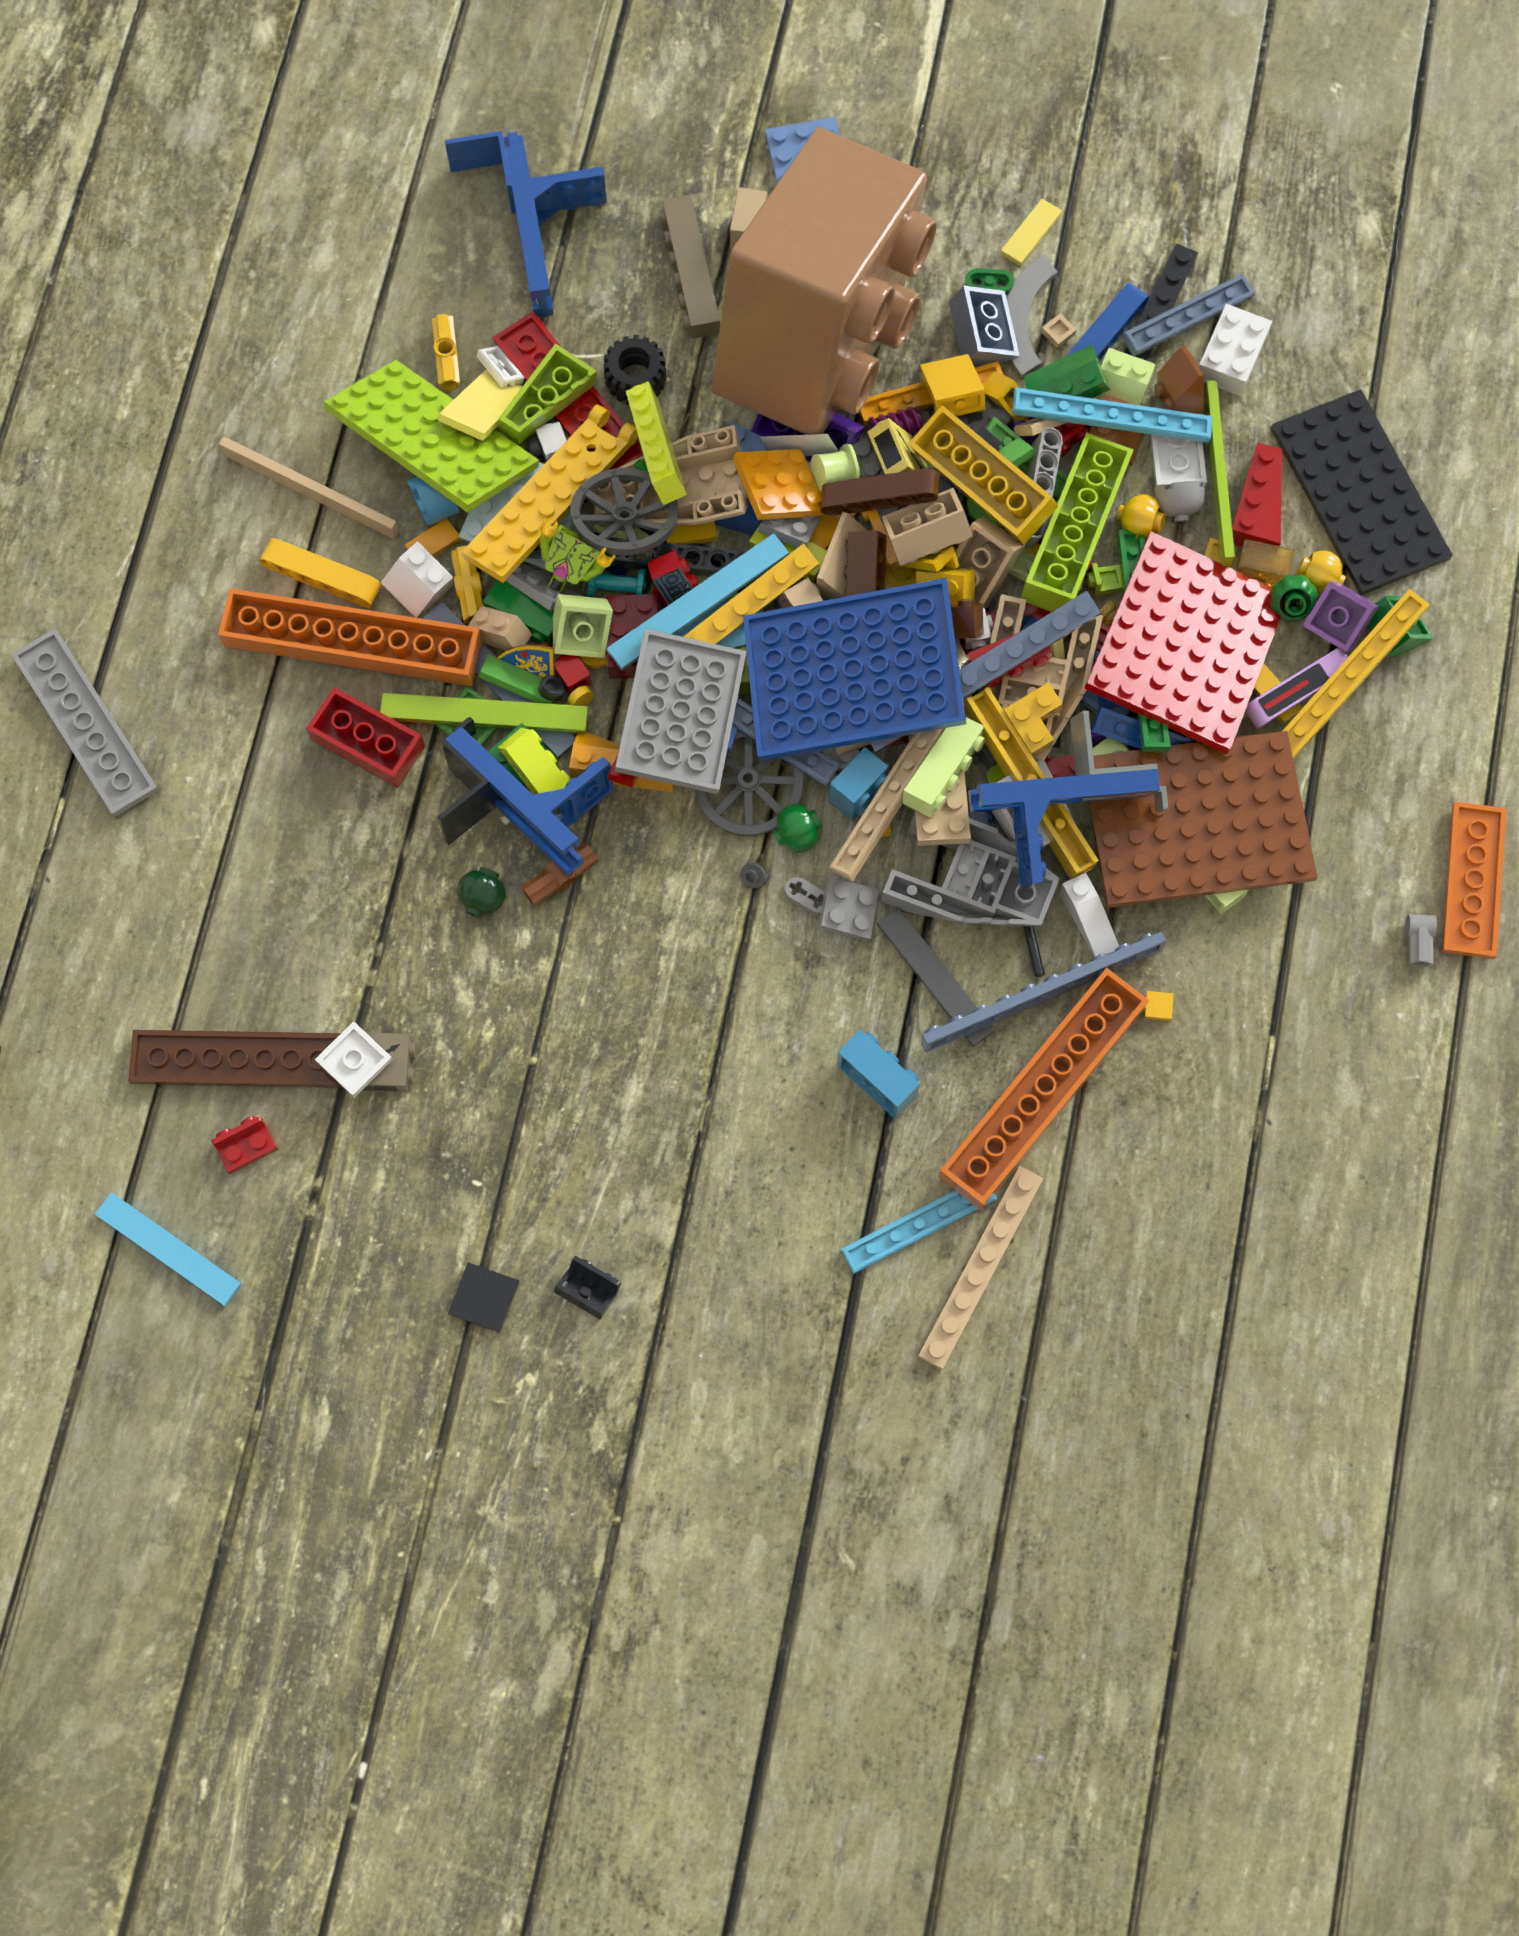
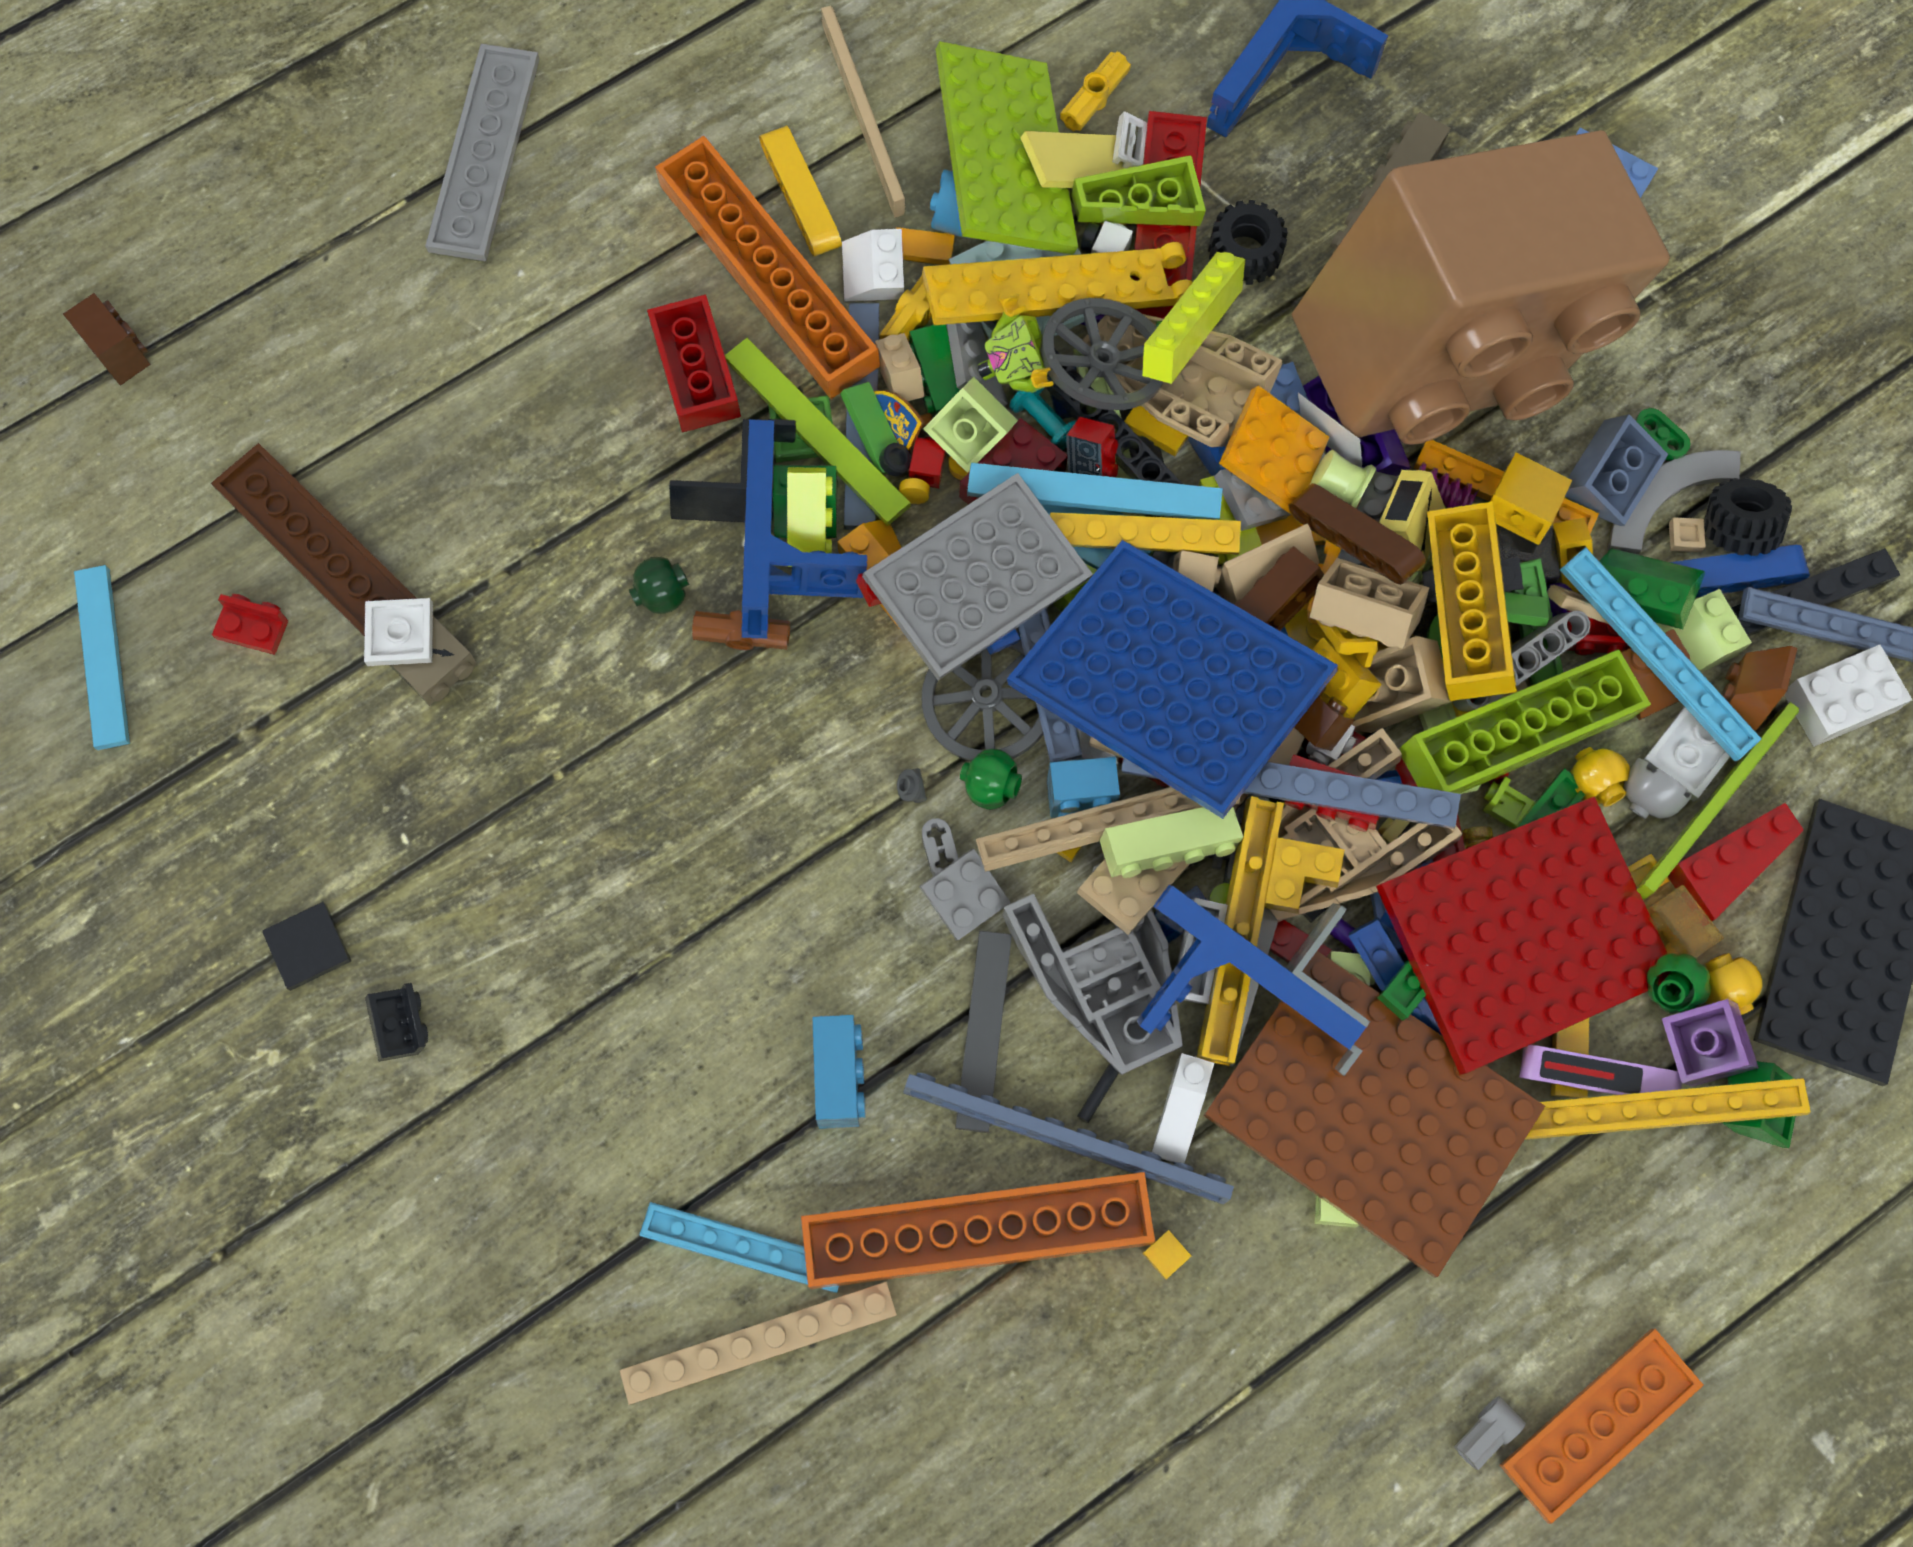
camera: 40 degrees right, 0 degrees up
light yellow tile [1000,198,1062,267] -> none
none -> black tyre [1704,478,1792,556]

